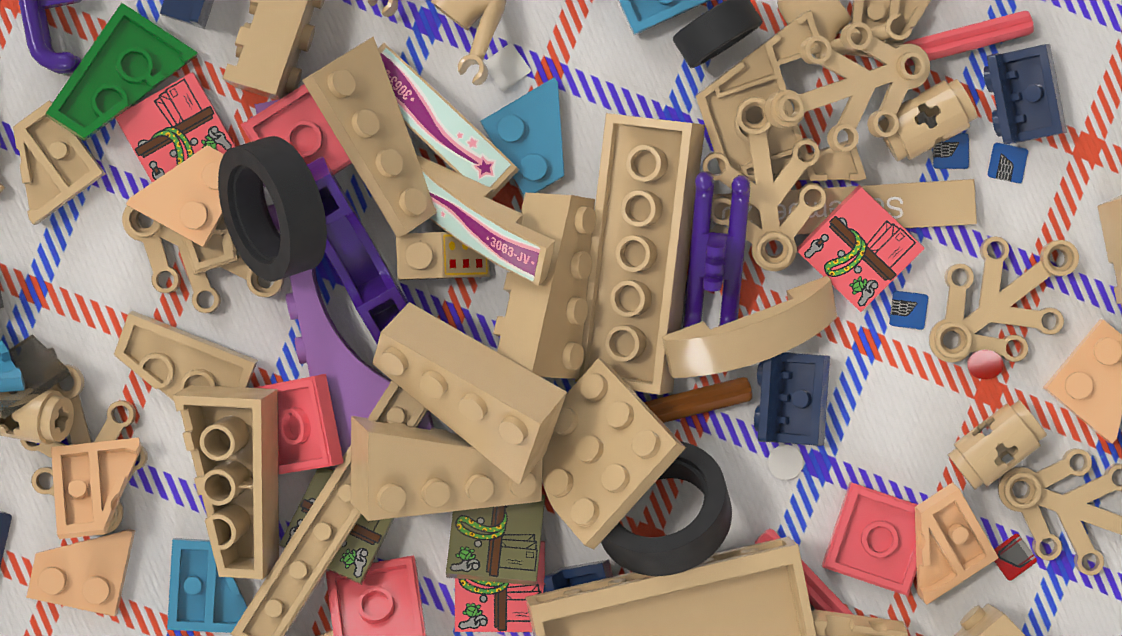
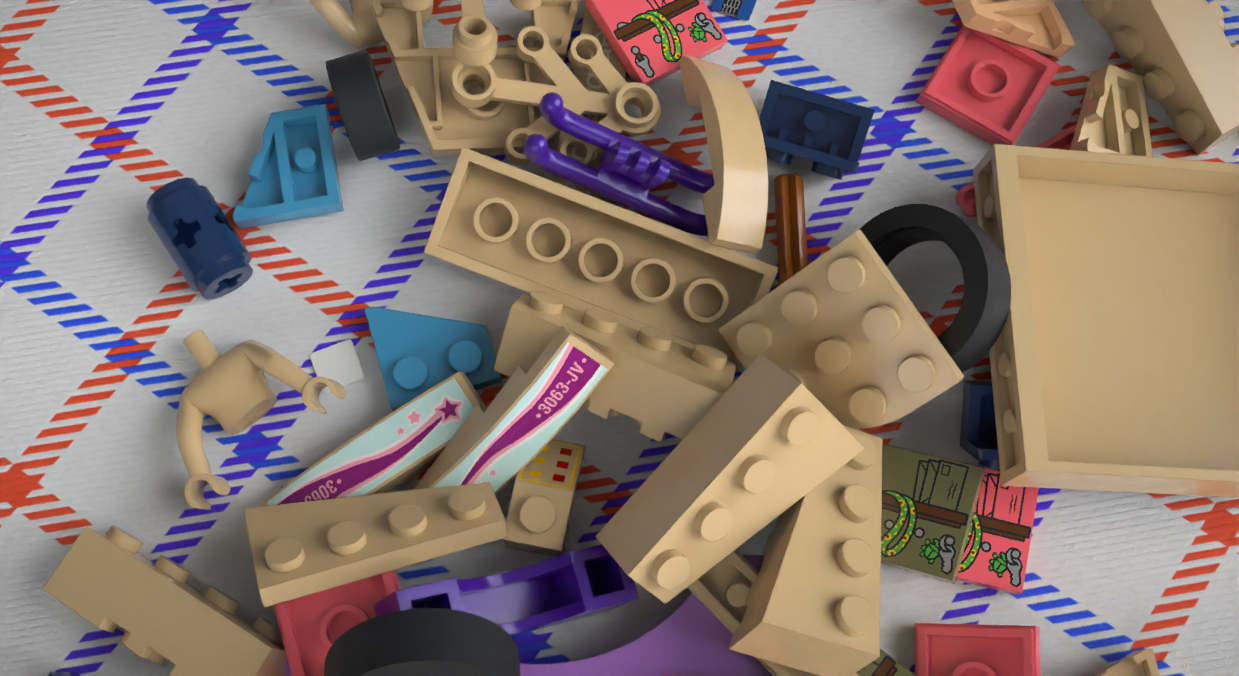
camera: 85 degrees left, 15 degrees down
white sticker [768,445,803,480] -> none

